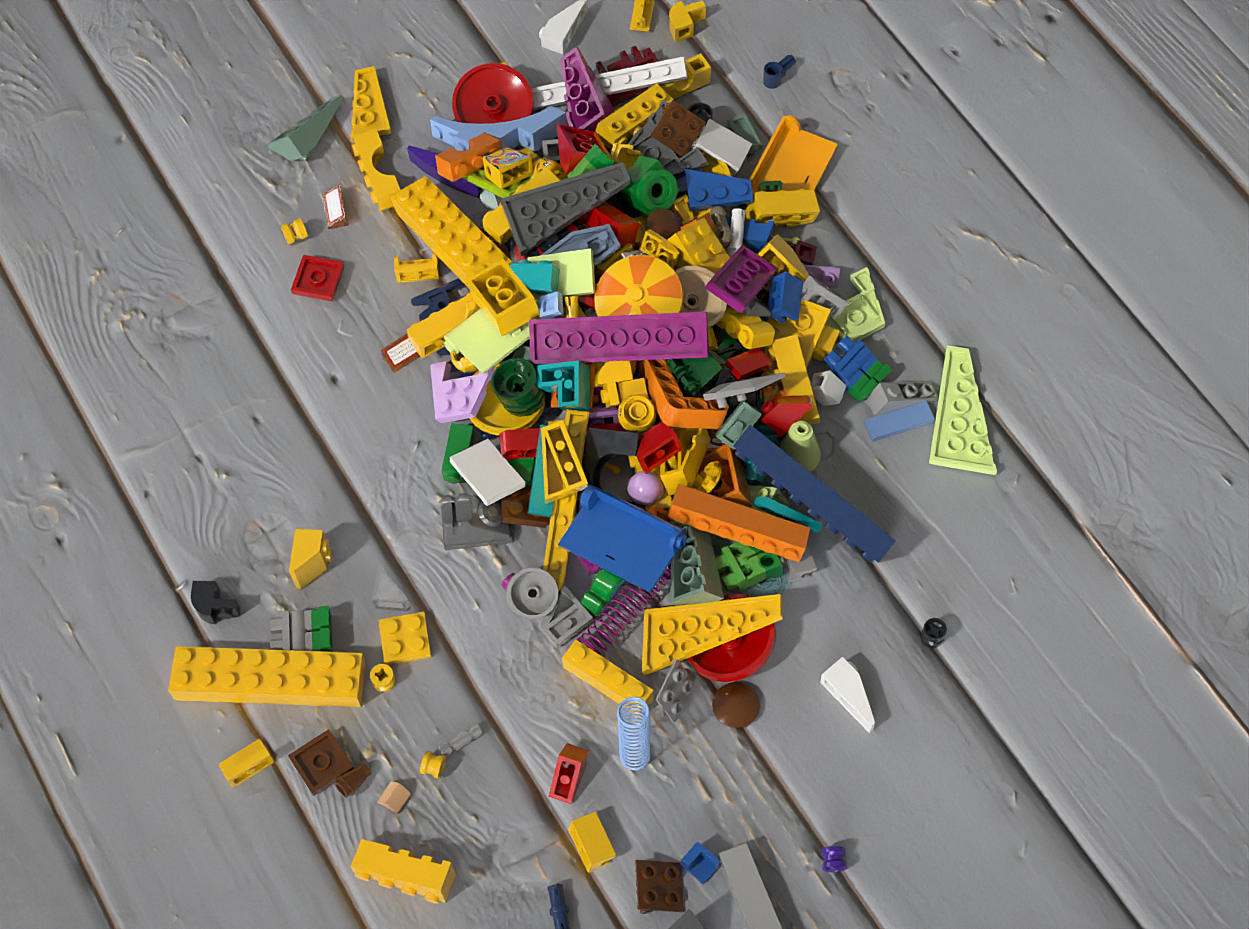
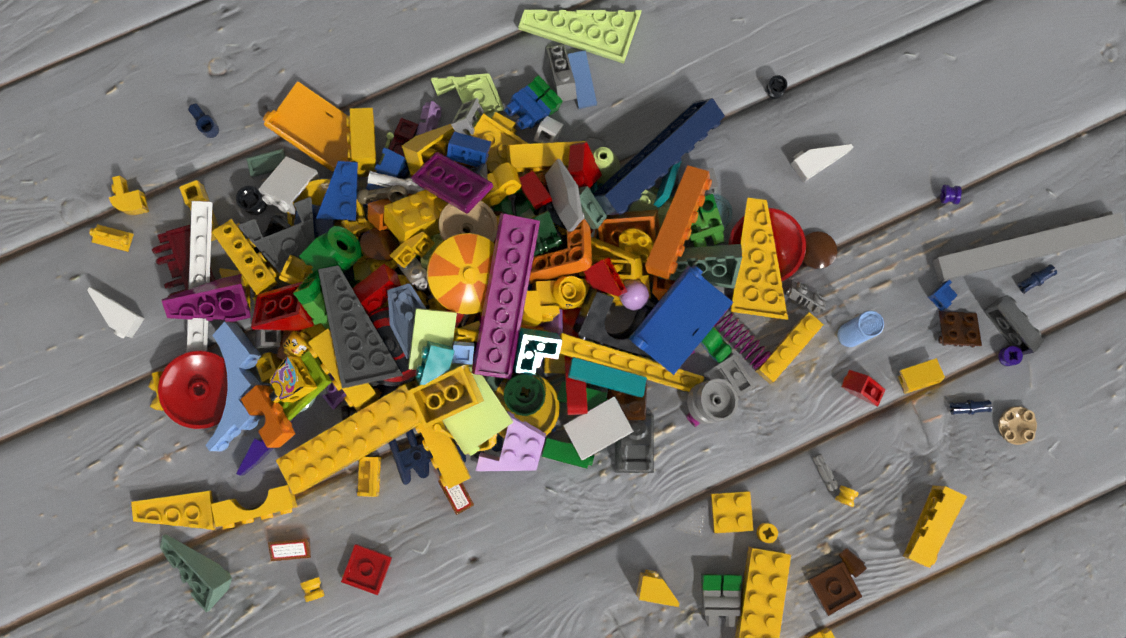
camera: 90 degrees left, 20 degrees up
light nougat slope [377,781,411,814] -> none
yellow wedge [541,420,588,504] -> none
reddish brown hinge [650,100,706,157] -> none
dark green tile [758,181,783,192] -> none

